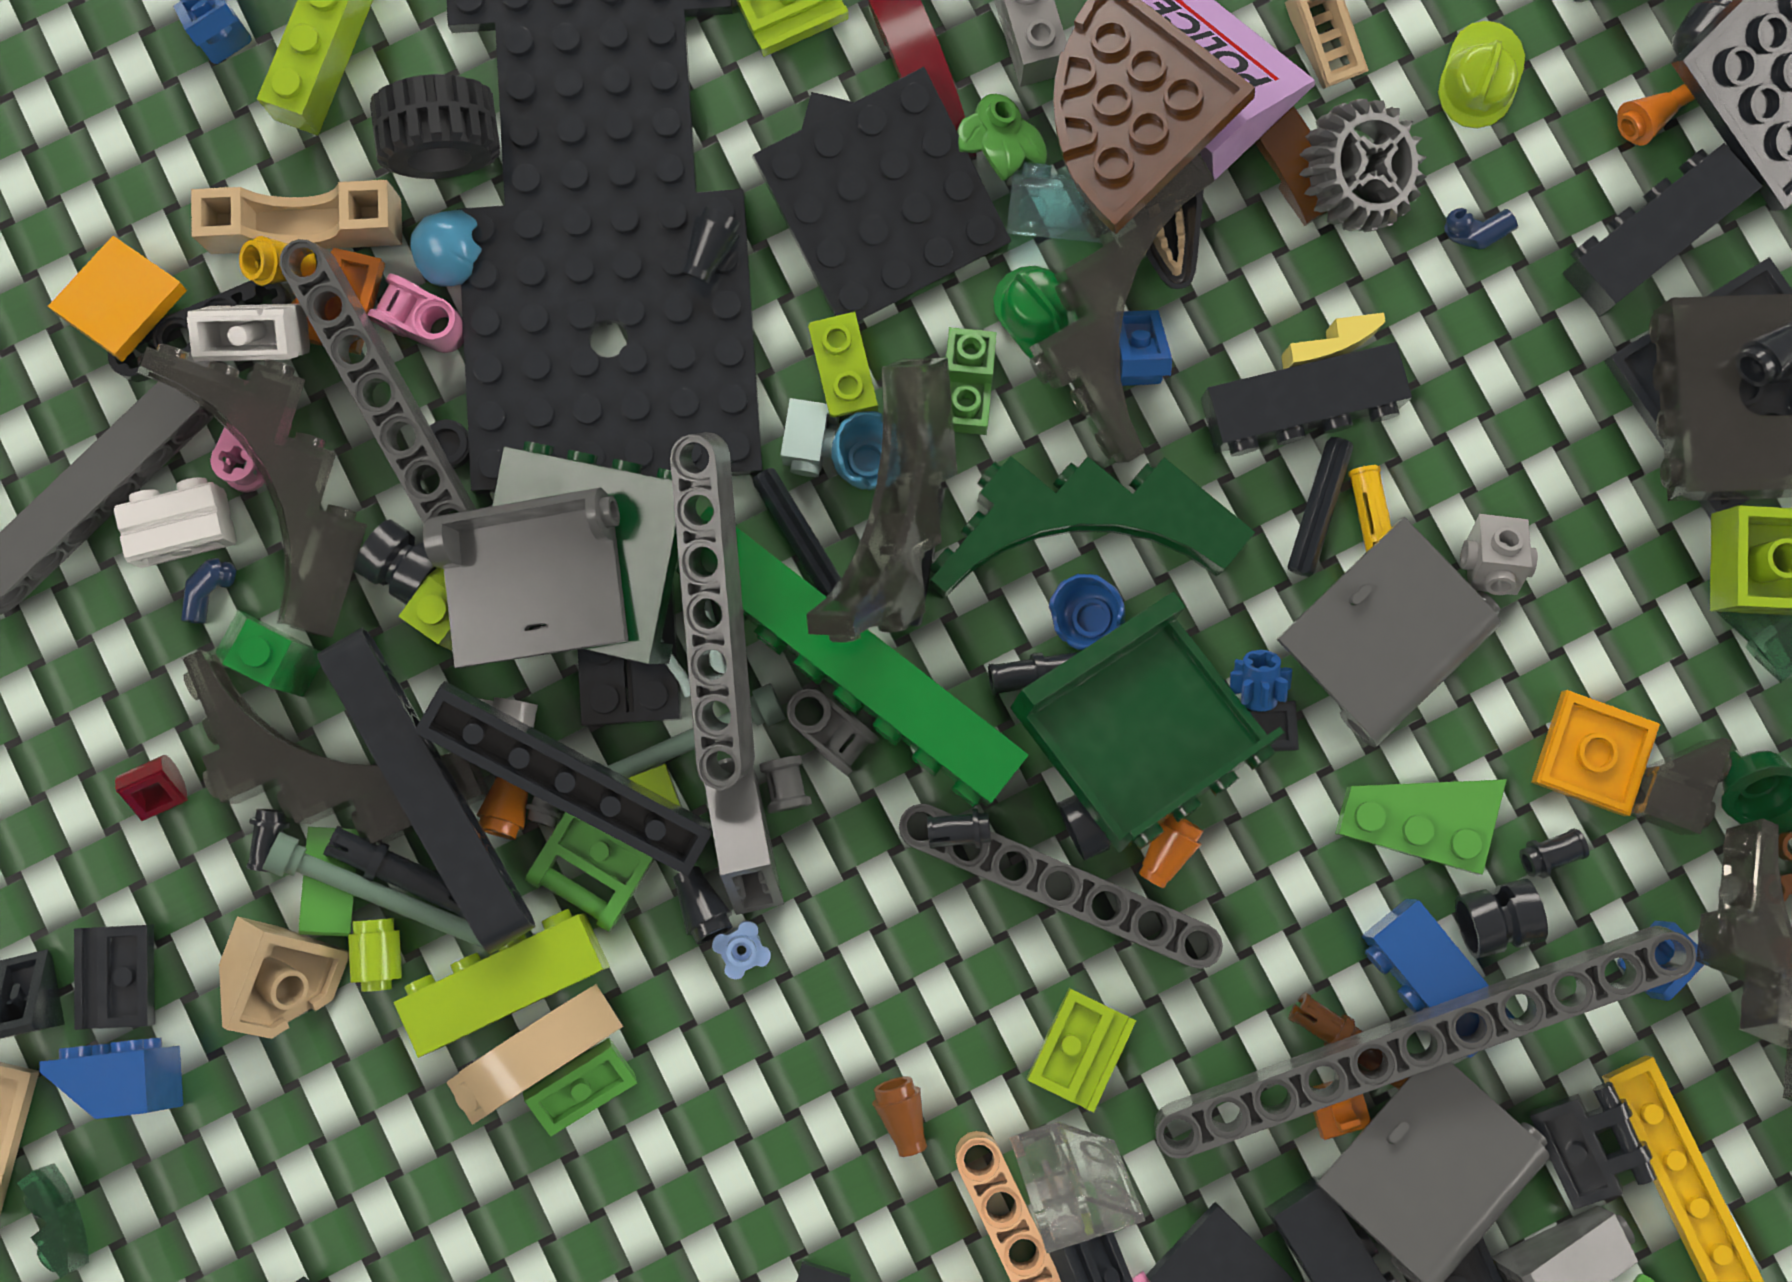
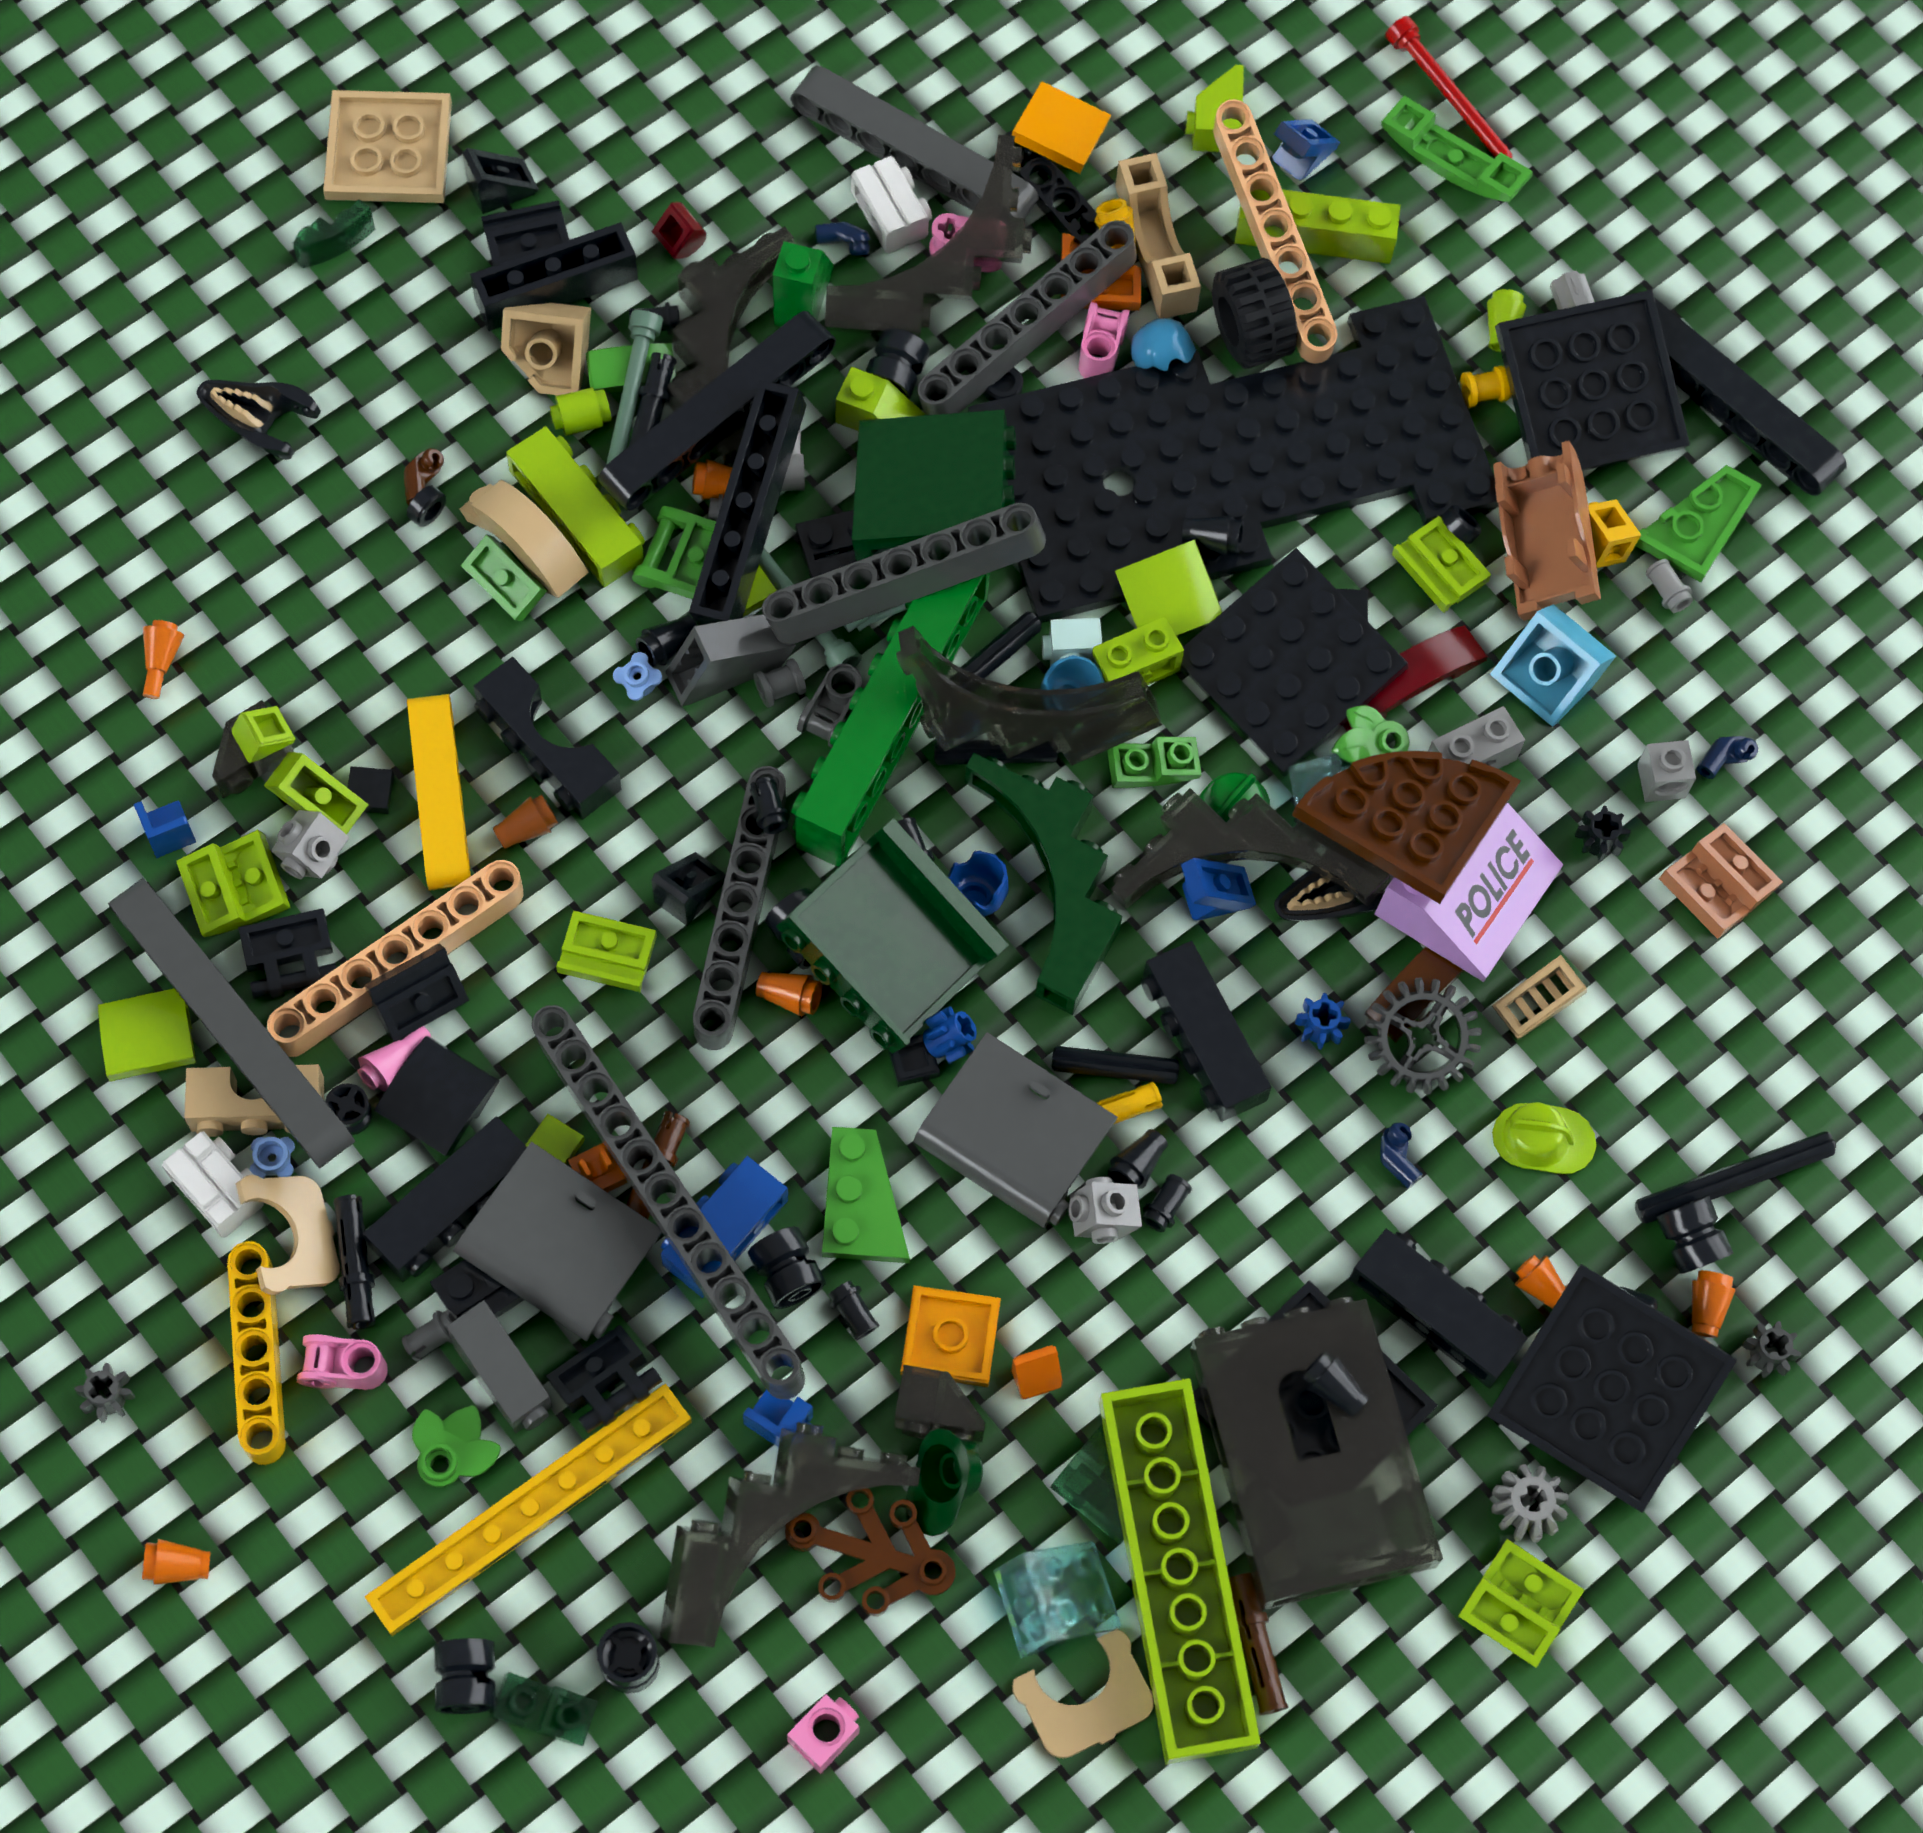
camera: 75 degrees right, 15 degrees down
blue slope [39,1038,183,1119] -> none
white brick [187,304,310,362] -> none
dark grey door [423,487,629,669] -> none
clear slope [1009,1122,1145,1253] -> none
light yellow slope [1281,313,1385,369] -> none
none -> reddish brown arm [404,448,444,506]
none -> black tile [407,485,446,527]
none -> yellow beam [407,694,471,891]
none -> black brick [470,222,638,331]
none -> black arch [473,656,622,820]
none -> lime tile [525,1114,585,1165]
none -> black slope [651,852,726,926]
none -> orange slope [1011,1345,1063,1399]
none -> black cone [1108,1129,1168,1189]
none -> lime slope [1115,539,1223,636]
none -> black pin [1142,1174,1192,1232]
none -> lime slope [1185,65,1244,152]
none -> light nougat beam [1213,99,1338,364]
none -> blue gear [1295,993,1351,1050]

